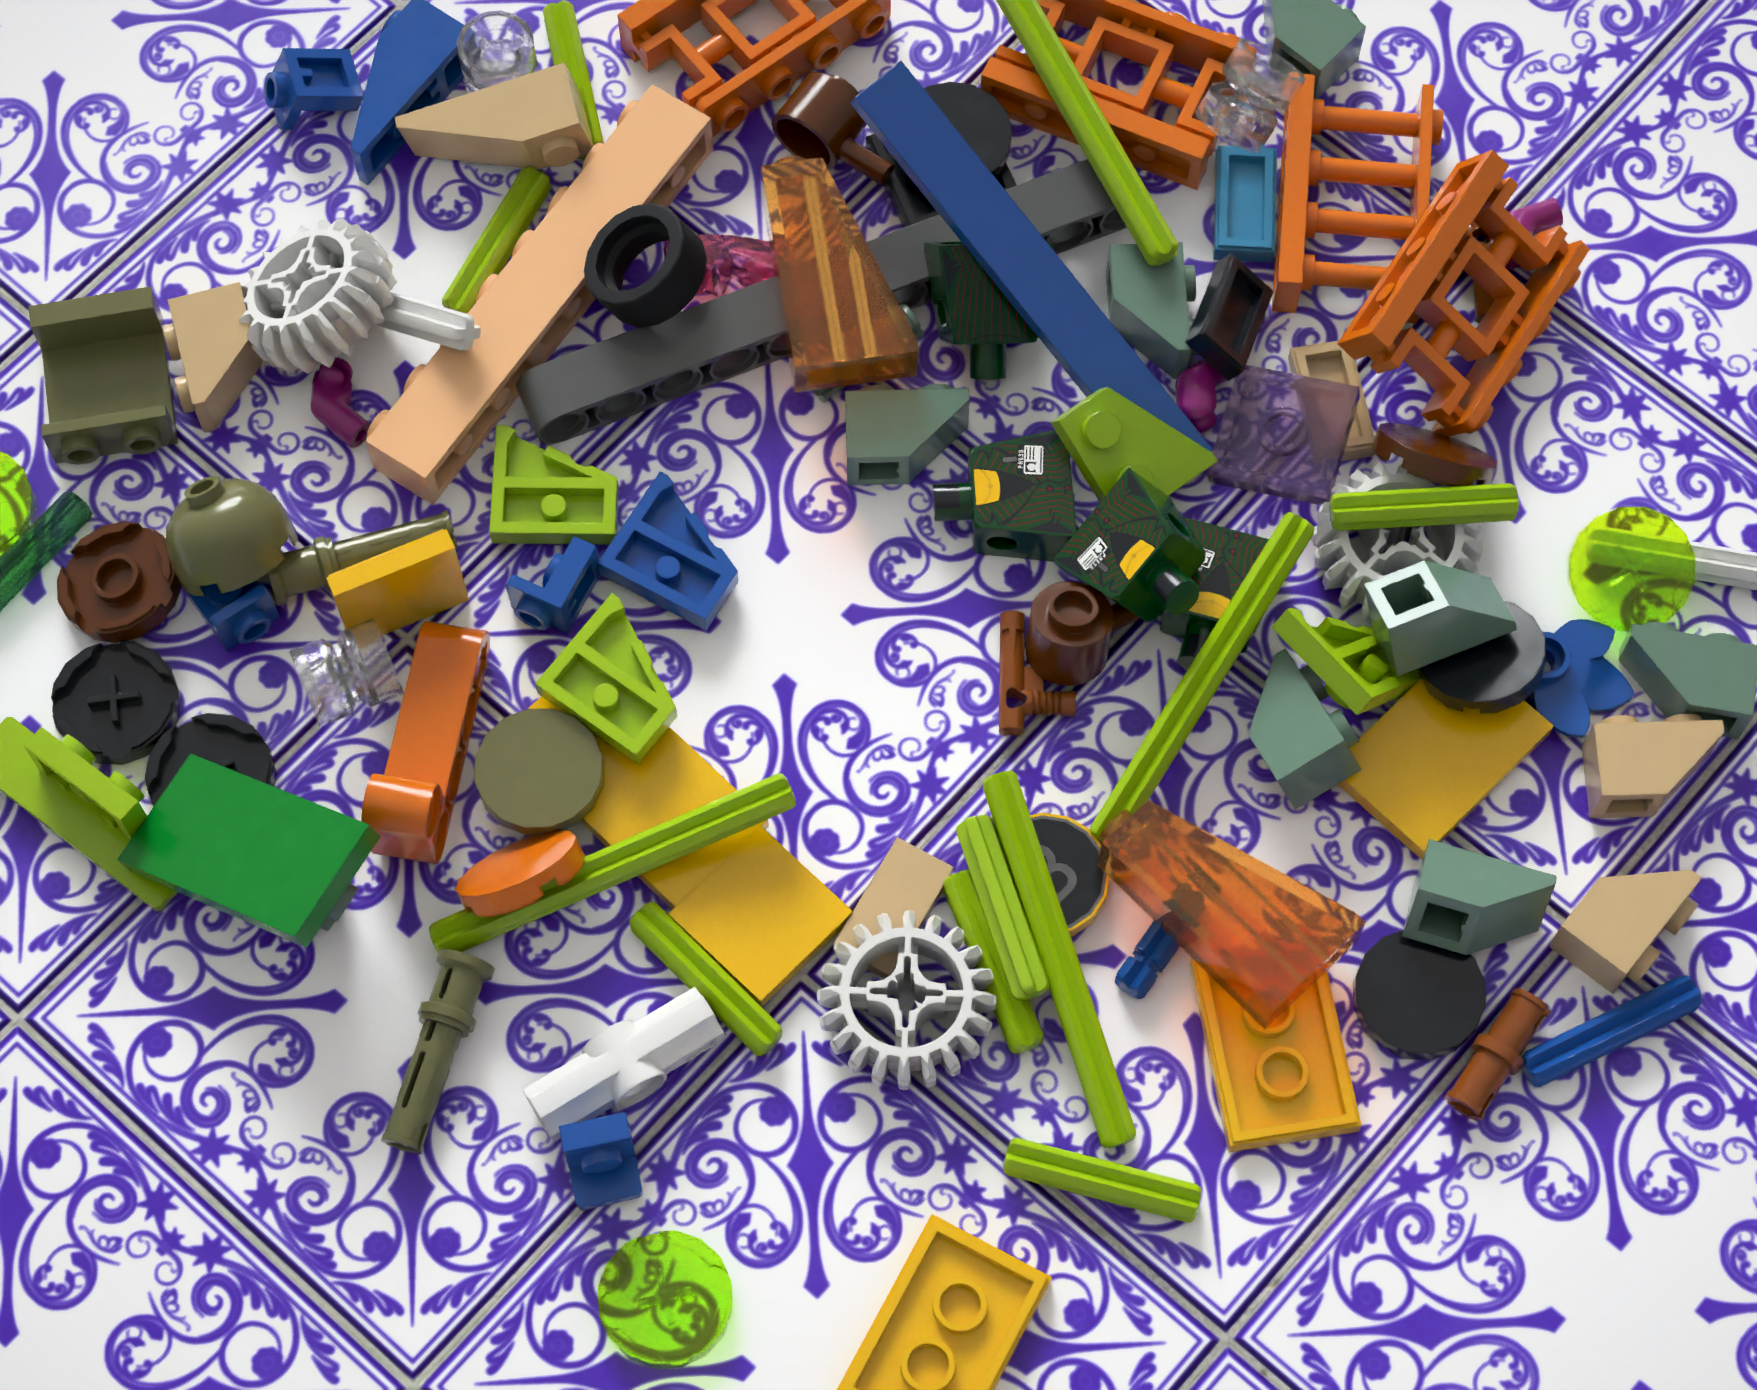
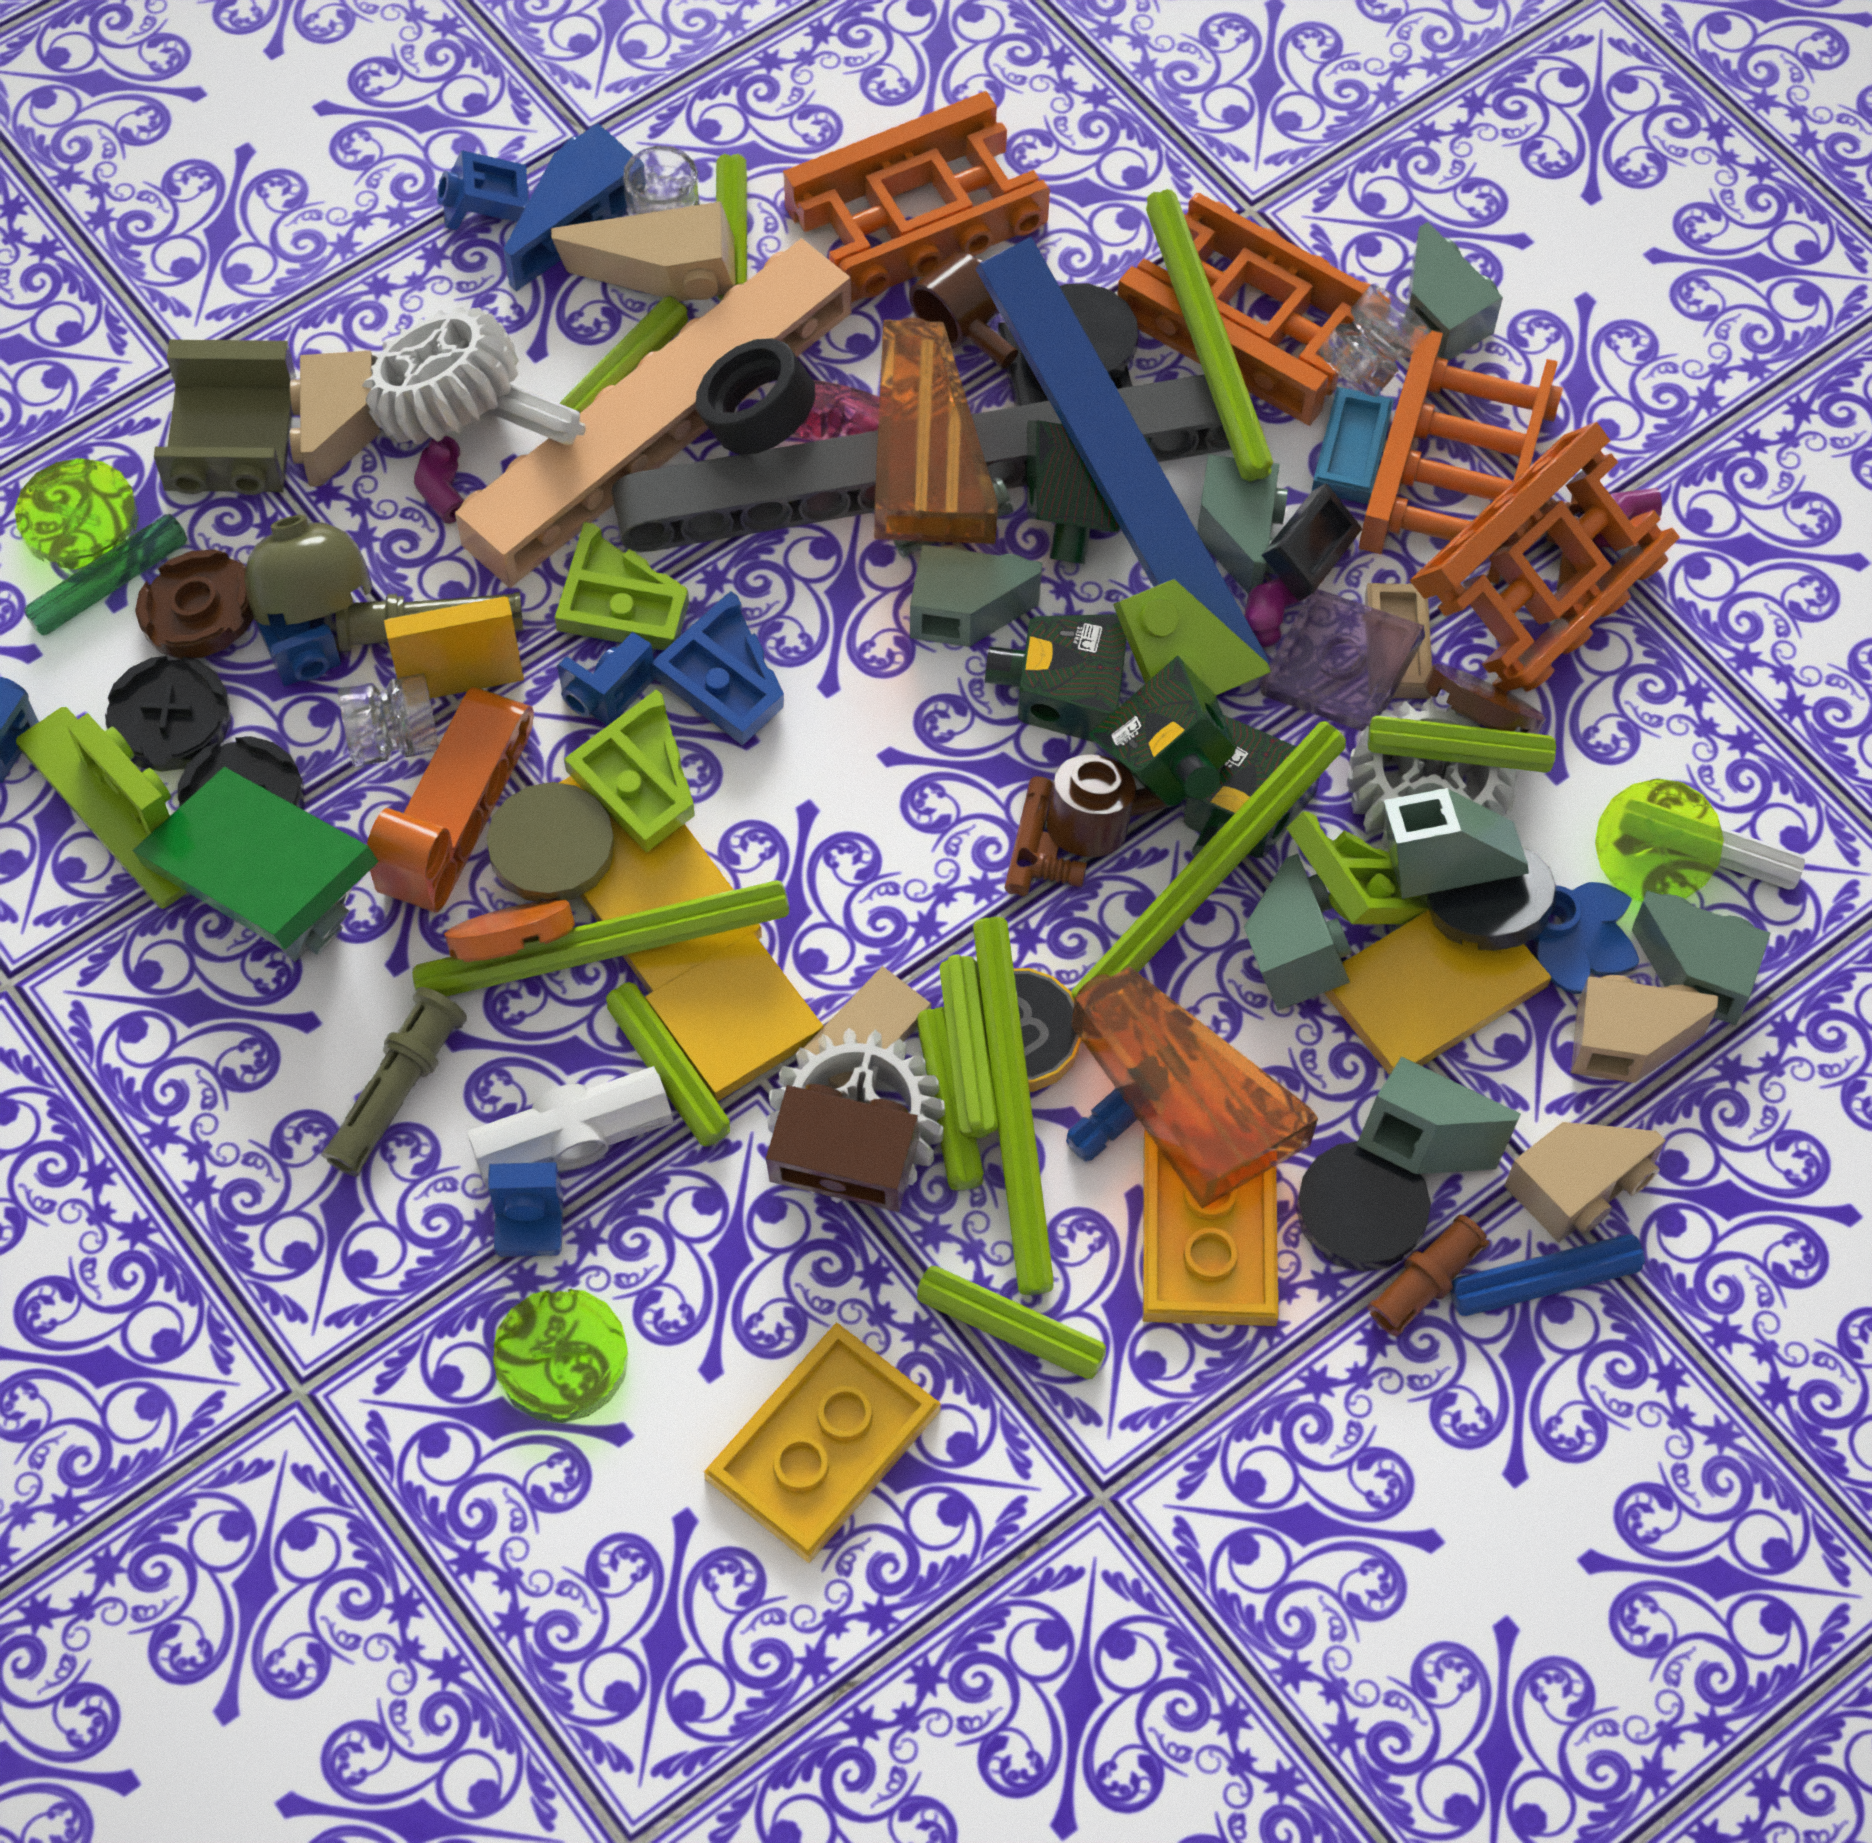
camera: 10 degrees right, 5 degrees down
none -> reddish brown brick [765,1084,919,1212]

